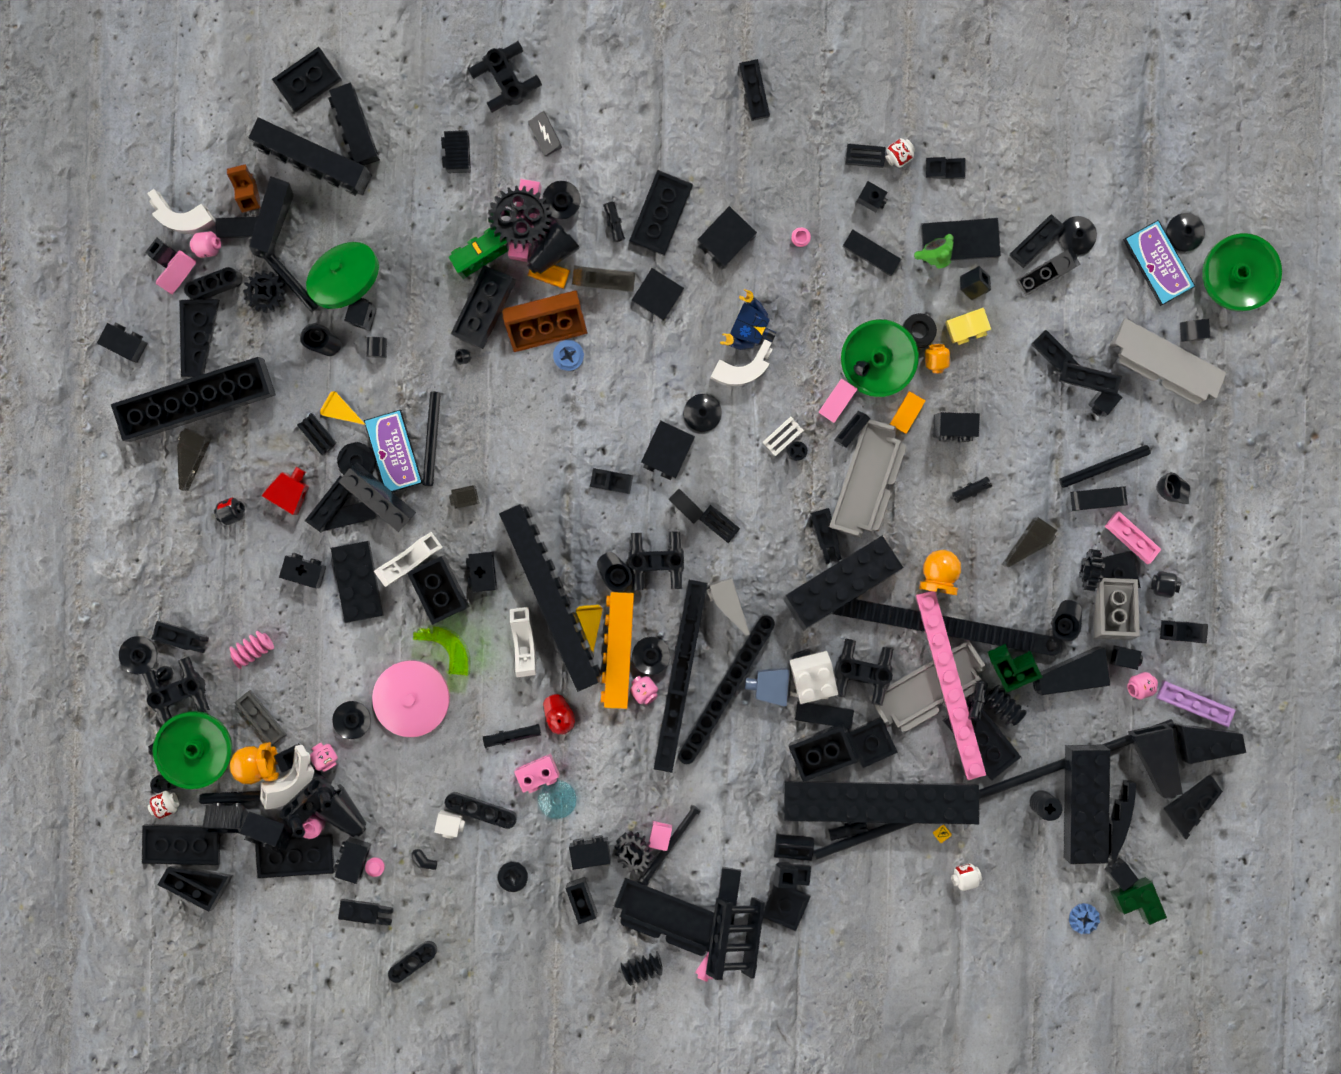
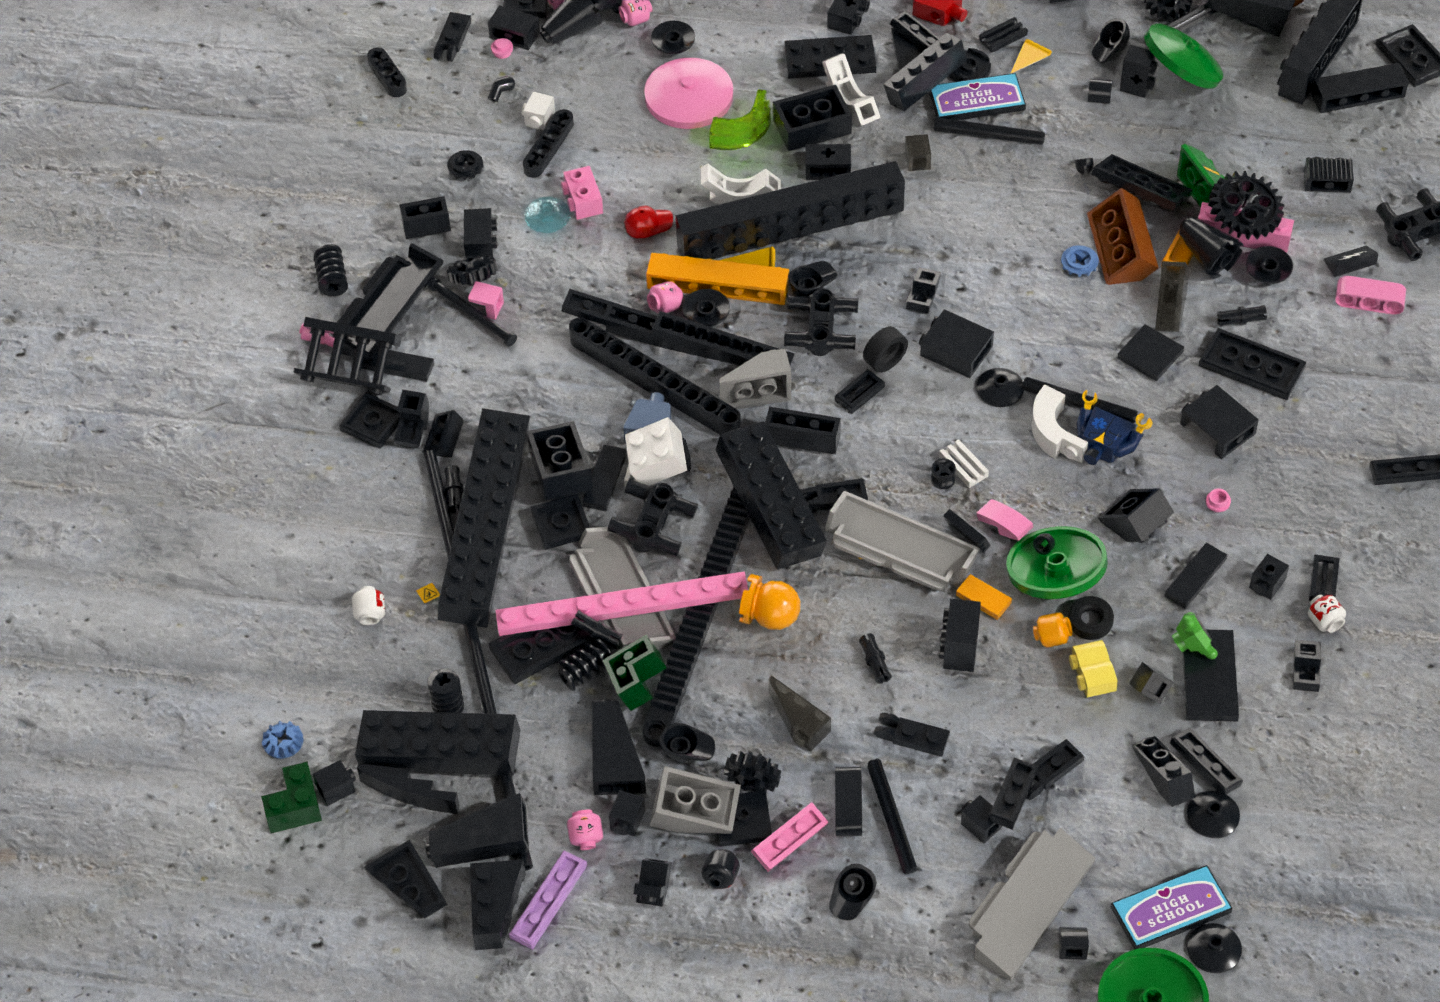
camera: 100 degrees right, 35 degrees down
black pin [483,724,541,748] -> none
none -> black brick [765,406,841,455]
none -> black hinge [874,712,950,757]
none -> black axle [1022,377,1138,424]
none -> black slope [1098,488,1174,543]
none -> bright pink beam [1335,276,1406,314]

